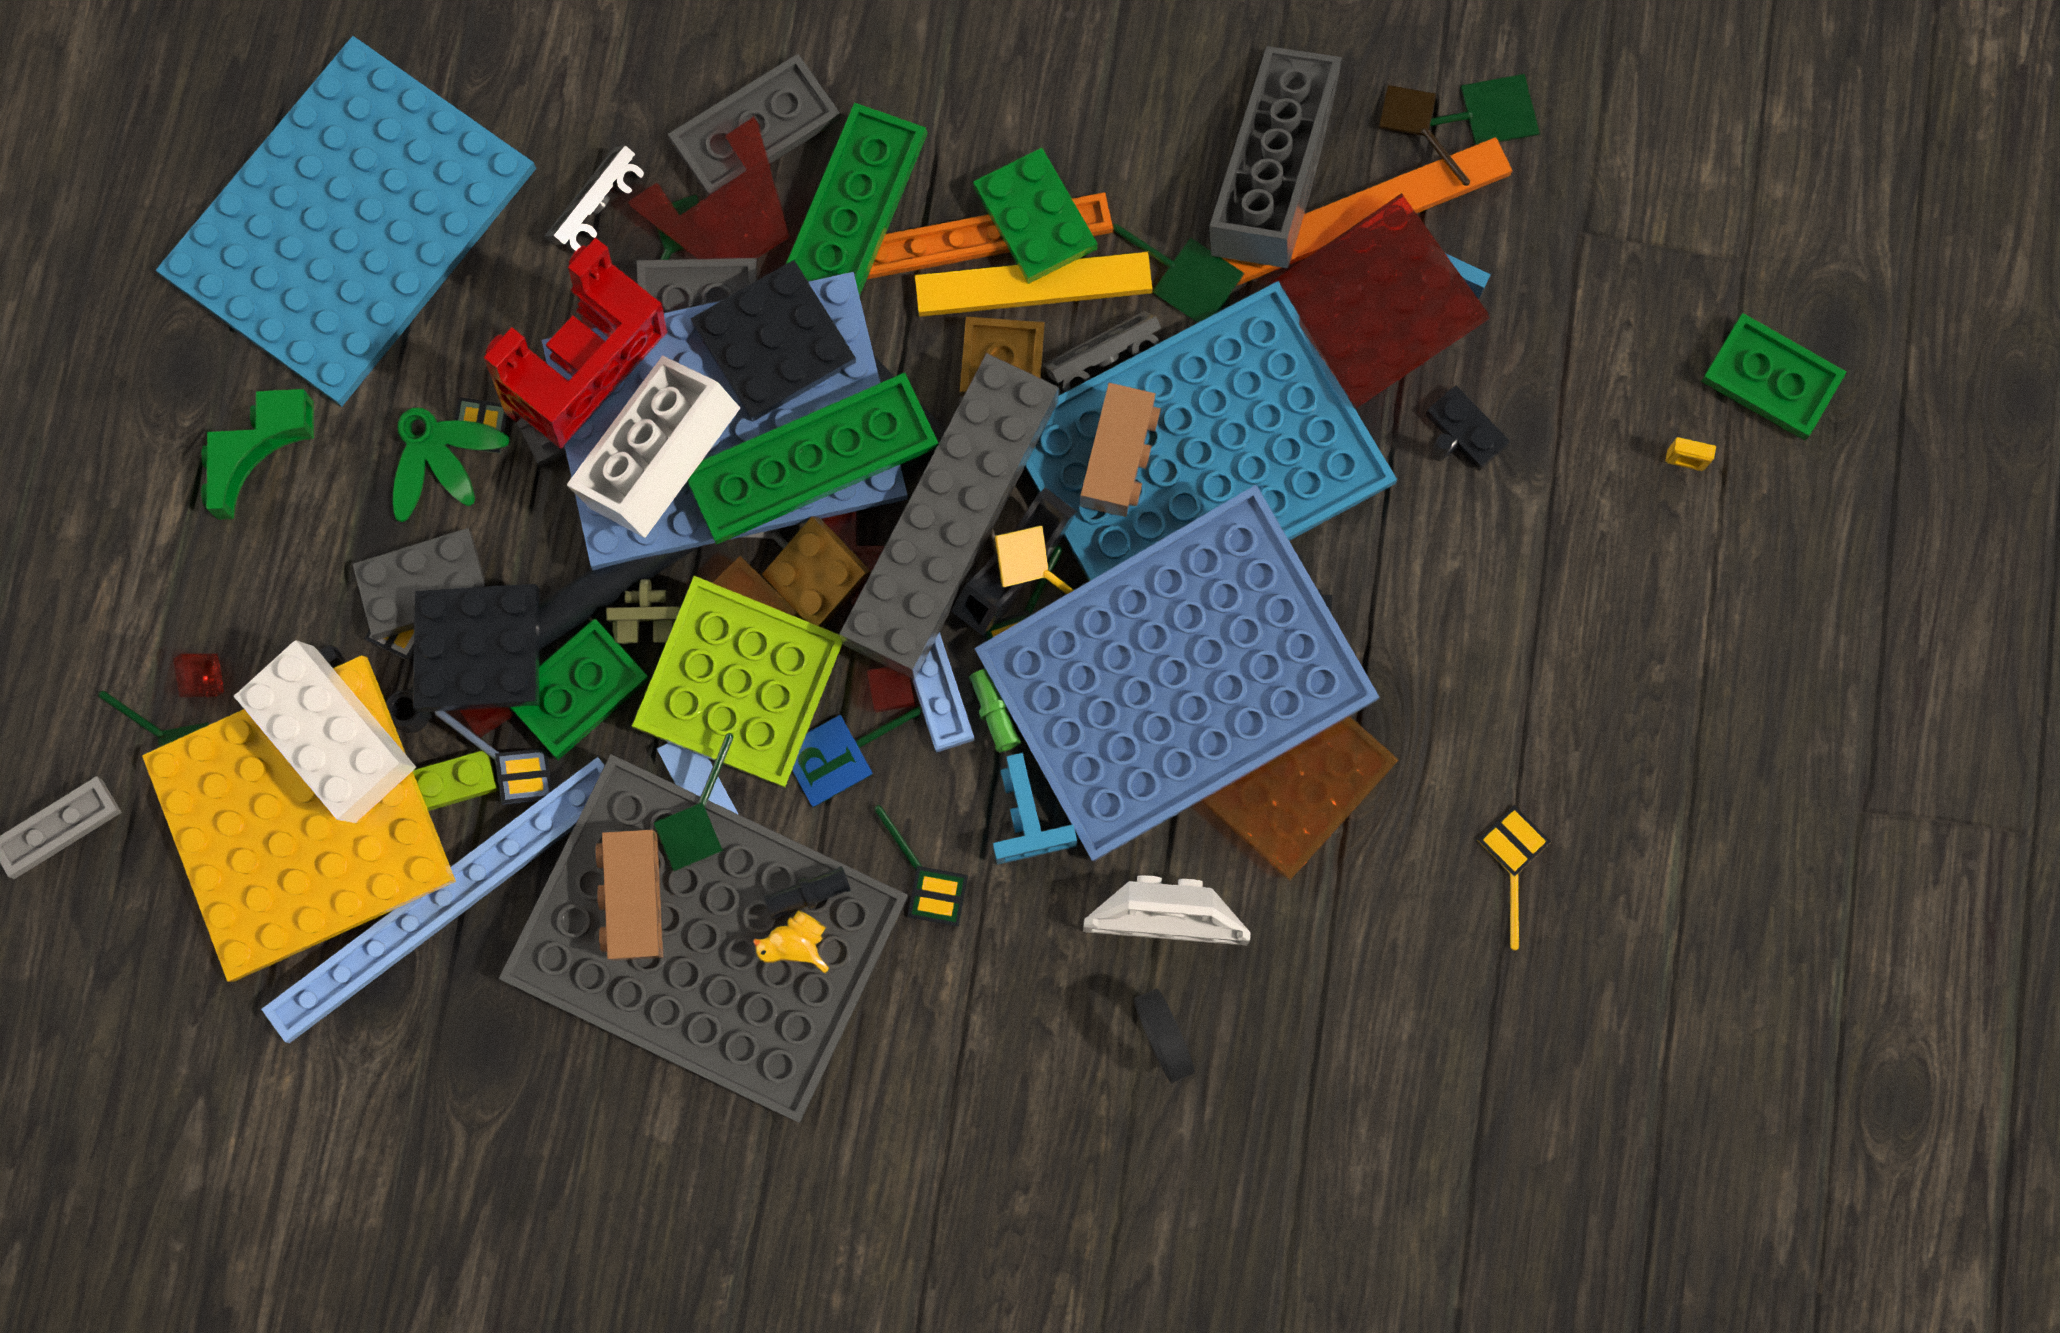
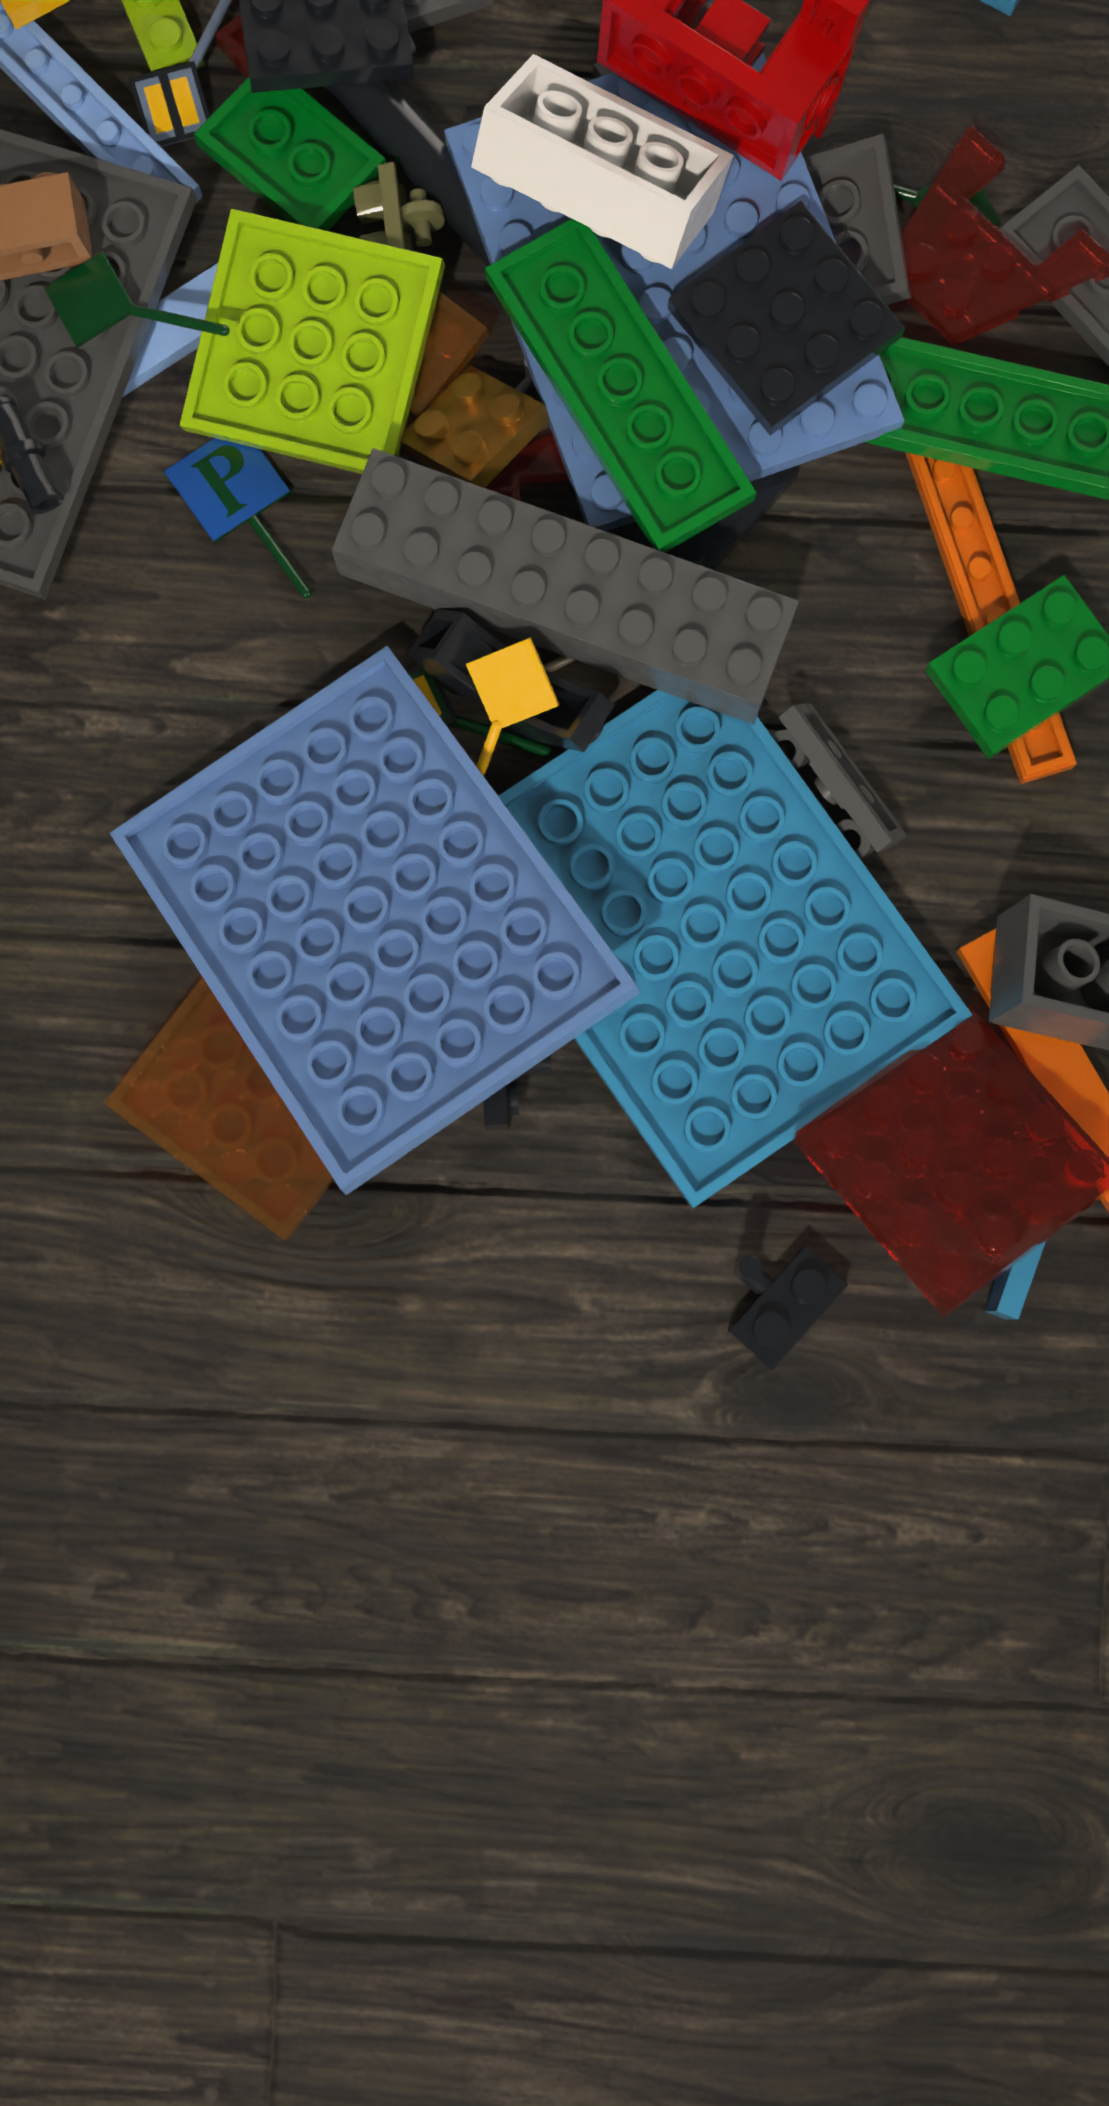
camera: 85 degrees right, 5 degrees up
plate [544,145,644,252] -> none
clear red plate [867,667,915,713] -> none
piece [874,805,968,927] -> none
light blue tile [912,632,974,753] -> none
yellow tile [915,252,1152,317] -> none
pearl gold plate [960,317,1045,397] -> none
bright green pin [969,669,1021,752] -> none
dark azure bracket [993,753,1077,865] -> none
medium nougat brick [1080,383,1161,517] -> none
white wedge [1083,876,1250,946] -> none
dark green piece [1112,223,1244,323] -> none
piece [1477,805,1551,950] -> none
yellow tile [1665,437,1716,471] -> none
green plate [1701,313,1846,441] -> none

